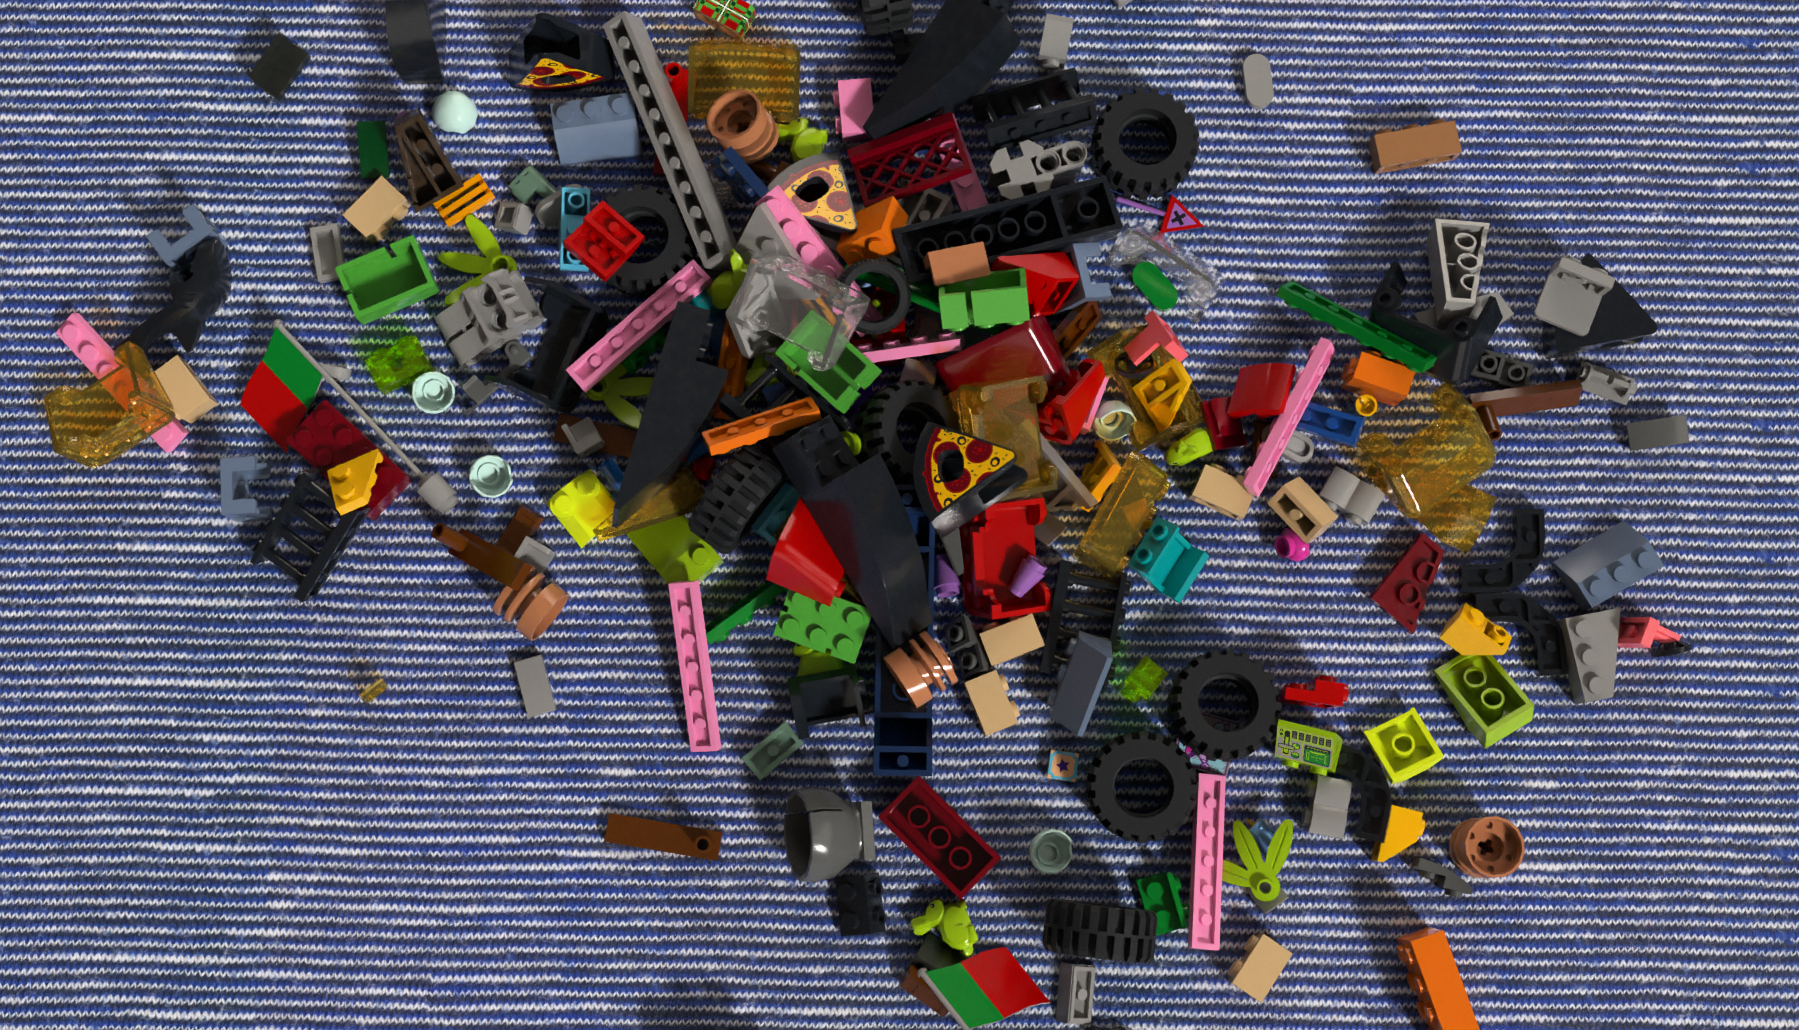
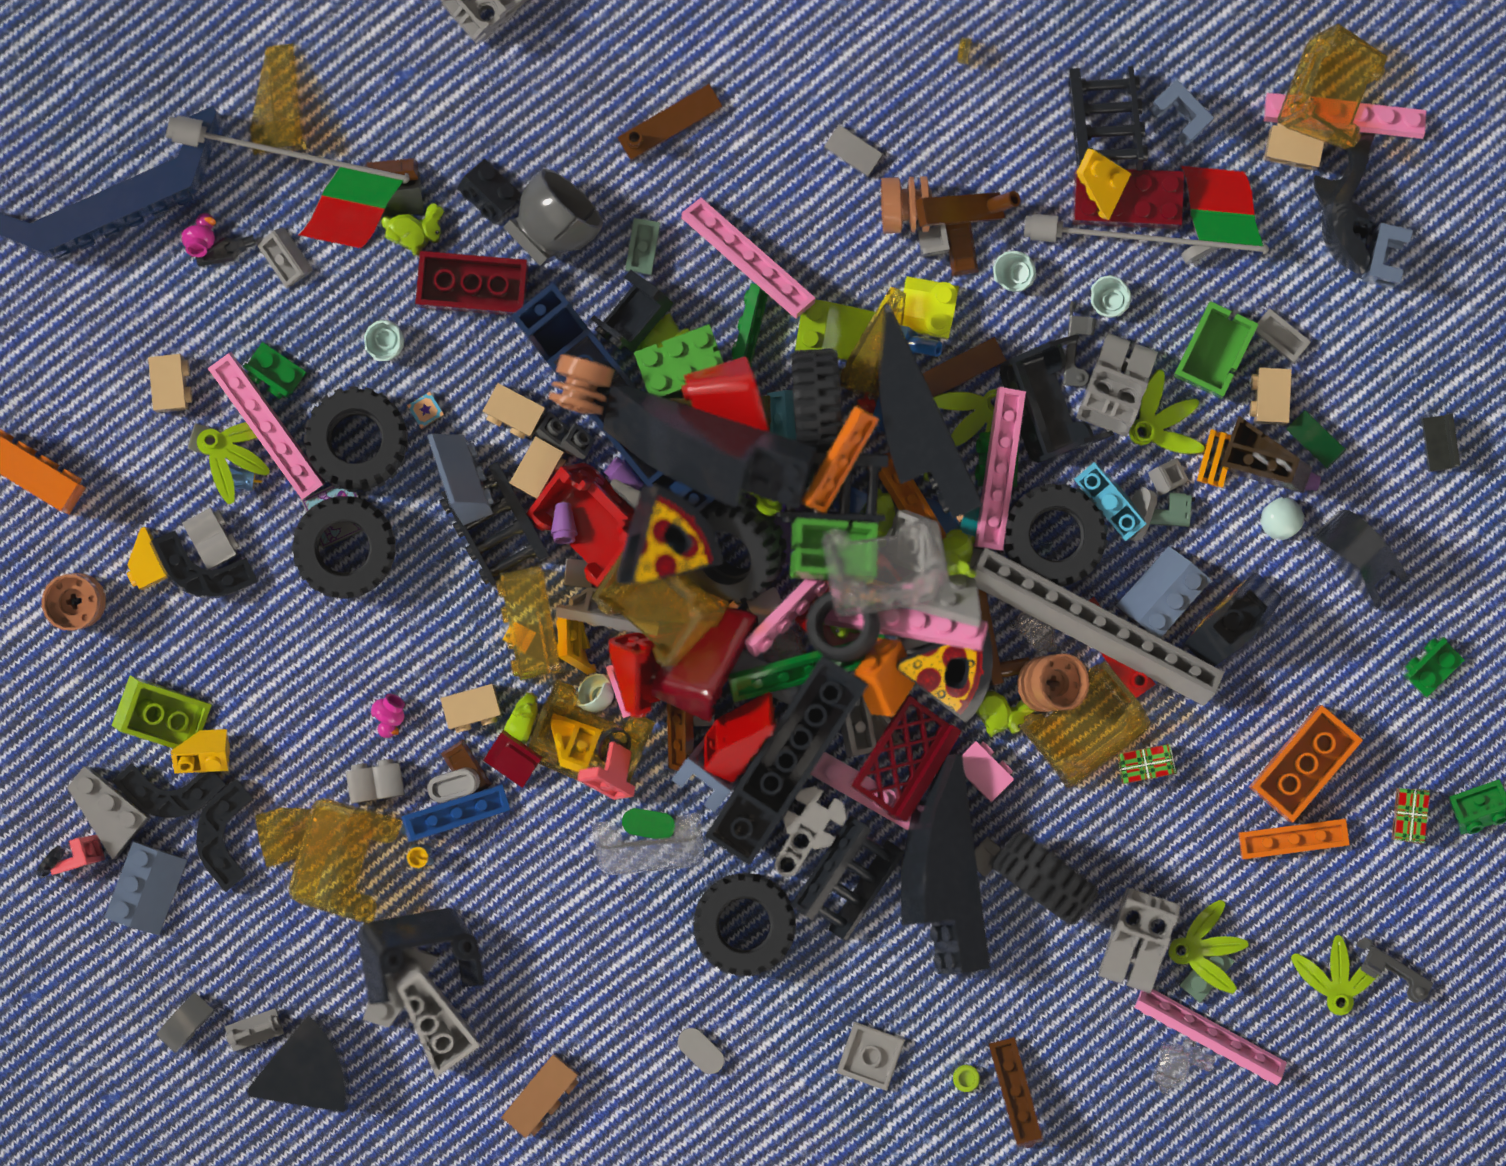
camera: 145 degrees right, 5 degrees up
clear neon green brick [365,335,436,395] -> none
light grey panel [561,417,606,459] -> none
red slope [563,200,645,282] -> none
dark blue plate [710,146,769,205] -> none
nougat panel [923,242,991,287] -> none
bright green piece [939,268,1030,331] -> none
light grey slope [1037,14,1074,70] -> none
black tyre [1042,899,1158,963] -> none
piece [1115,194,1205,234] -> none
clear neon green brick [1118,655,1168,703] -> none
teal panel [1127,517,1210,604] -> none
red slope [1227,363,1297,419] -> none
bright pink plate [1243,337,1336,497] -> none
tan brick [1268,476,1338,544] -> none
slope [1275,719,1343,776] -> none
green plate [1276,281,1438,373] -> none
red plate [1278,675,1349,709] -> none
orange brick [1340,350,1415,407] -> none
neon yellow slope [1363,707,1444,784] -> none
dark red wing [1368,533,1444,634] -> none
dark grey slope [1411,857,1473,898] -> none
reddish brown piece [1465,379,1583,441] -> none
dark grey slope [1471,349,1534,389] -> none
light grey bracket [1534,256,1616,336] -> none

